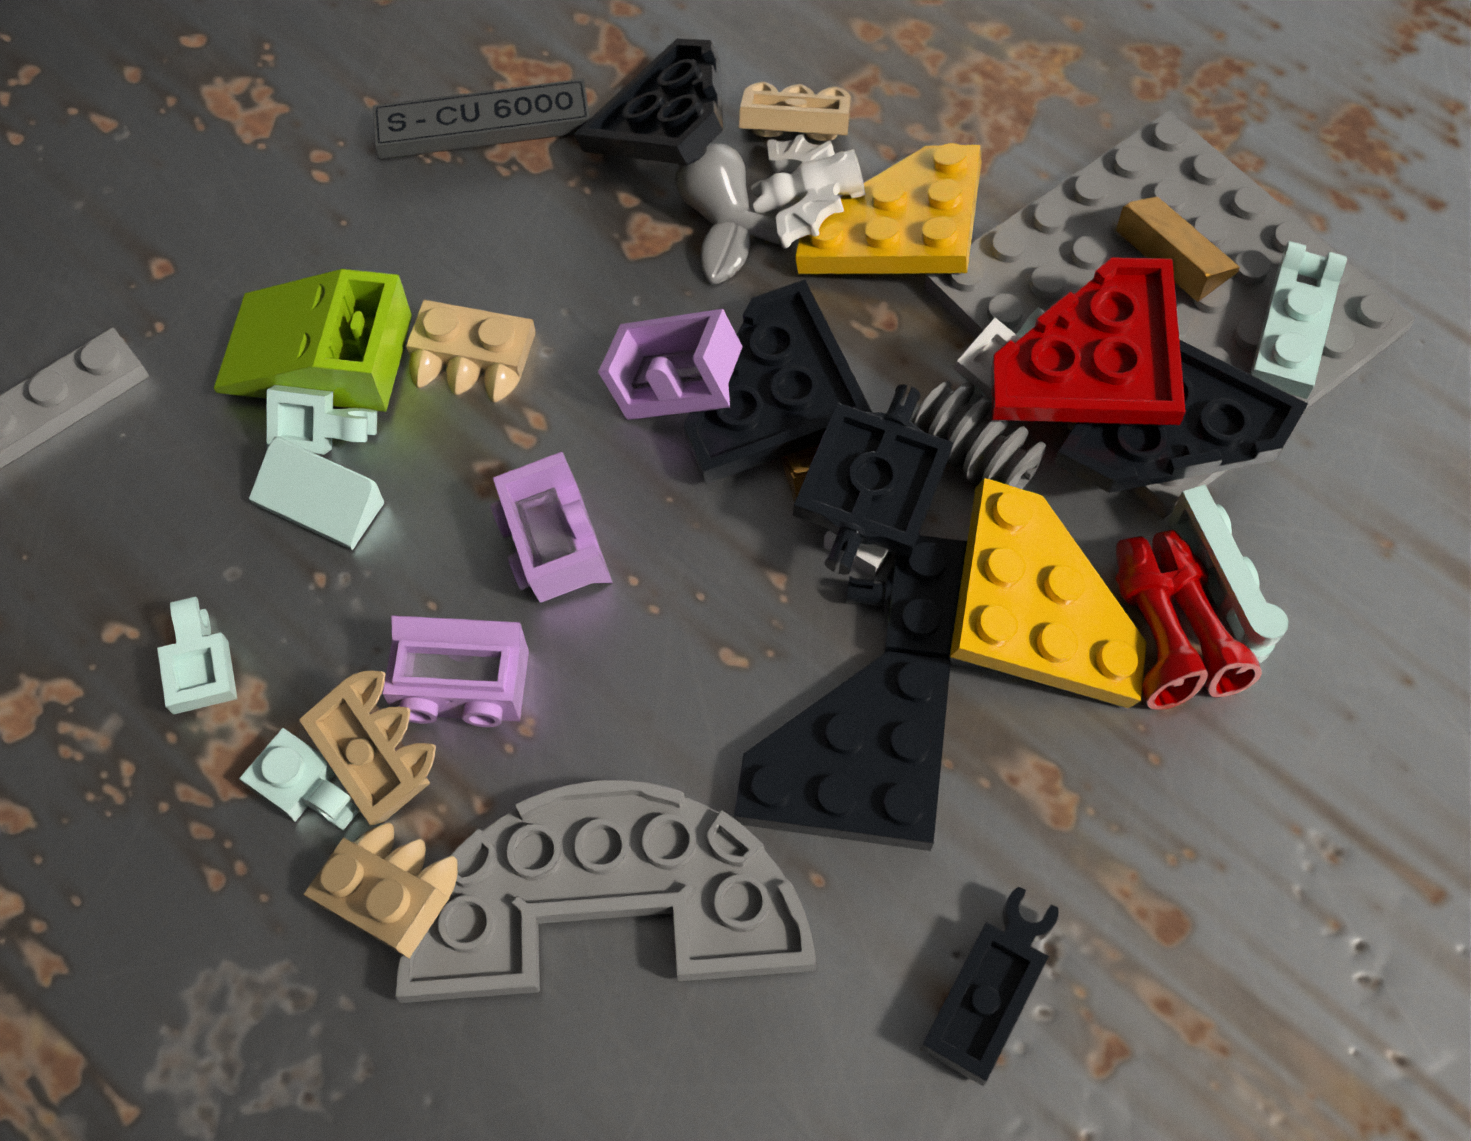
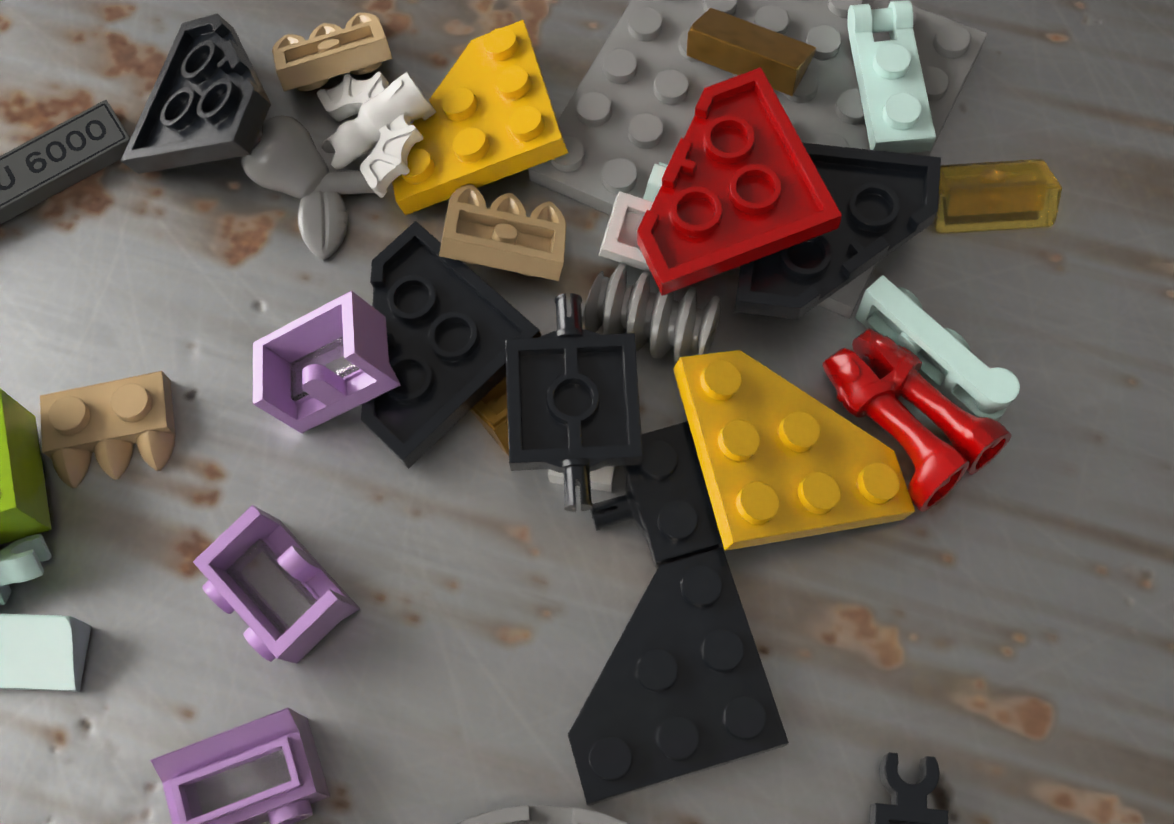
camera: 20 degrees left, 5 degrees up
none -> tan plate [439,184,566,281]
none -> clear yellow slope [933,159,1062,233]

